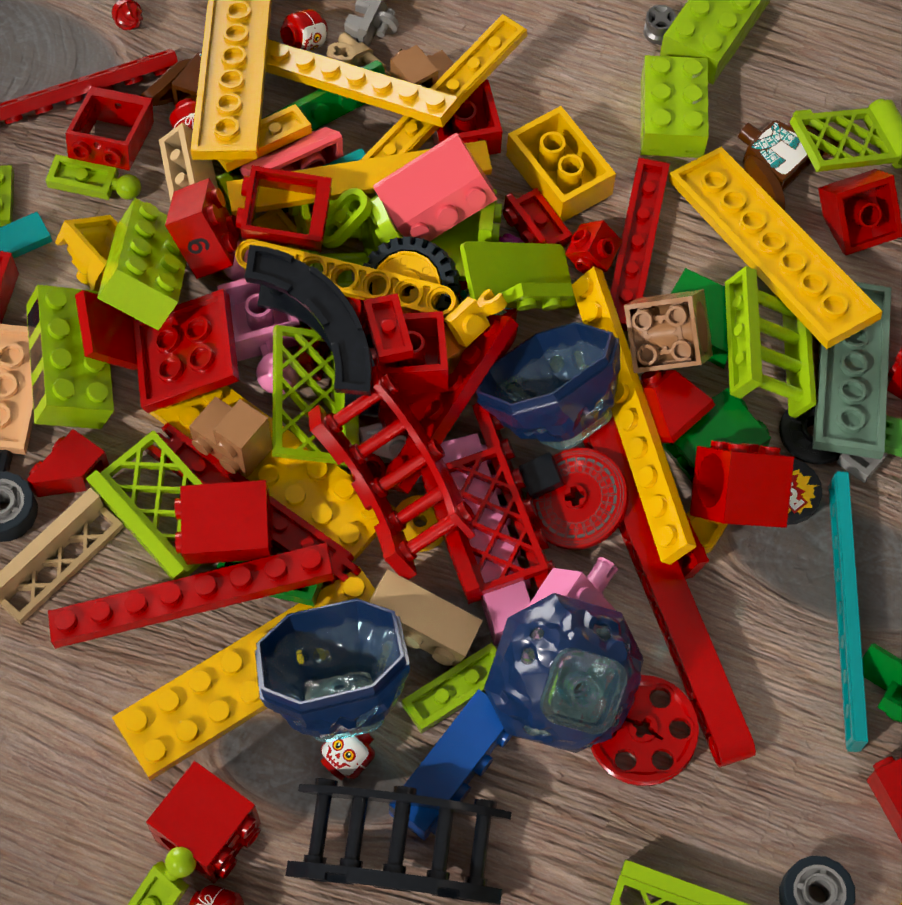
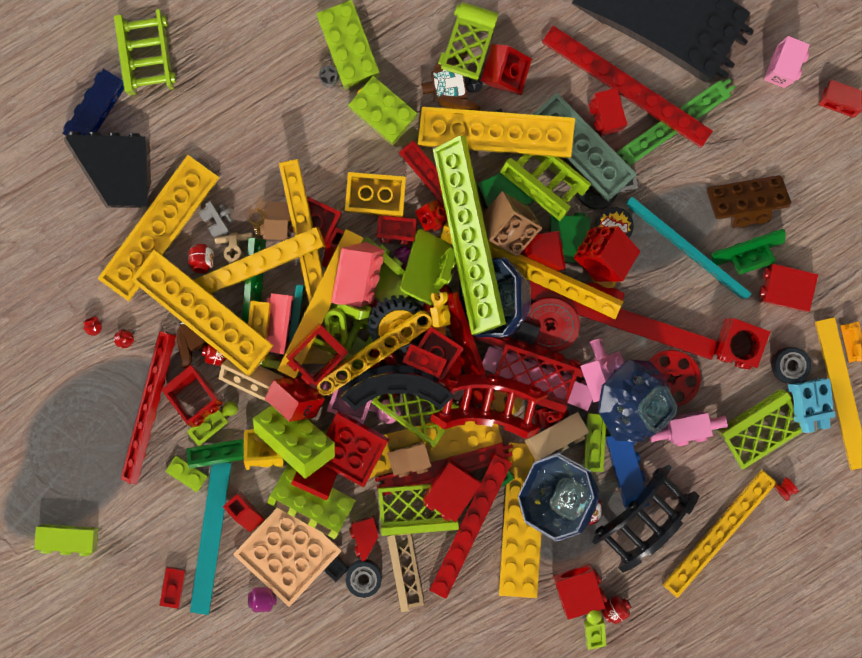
camera: 50 degrees left, 25 degrees up
none -> green plate [186,439,244,469]
none -> lime plate [433,135,506,335]
none -> black tile [464,75,483,93]
none -> red piece [533,407,569,429]
none -> bright pink brick [649,411,728,446]
none -> red brick [714,318,771,370]

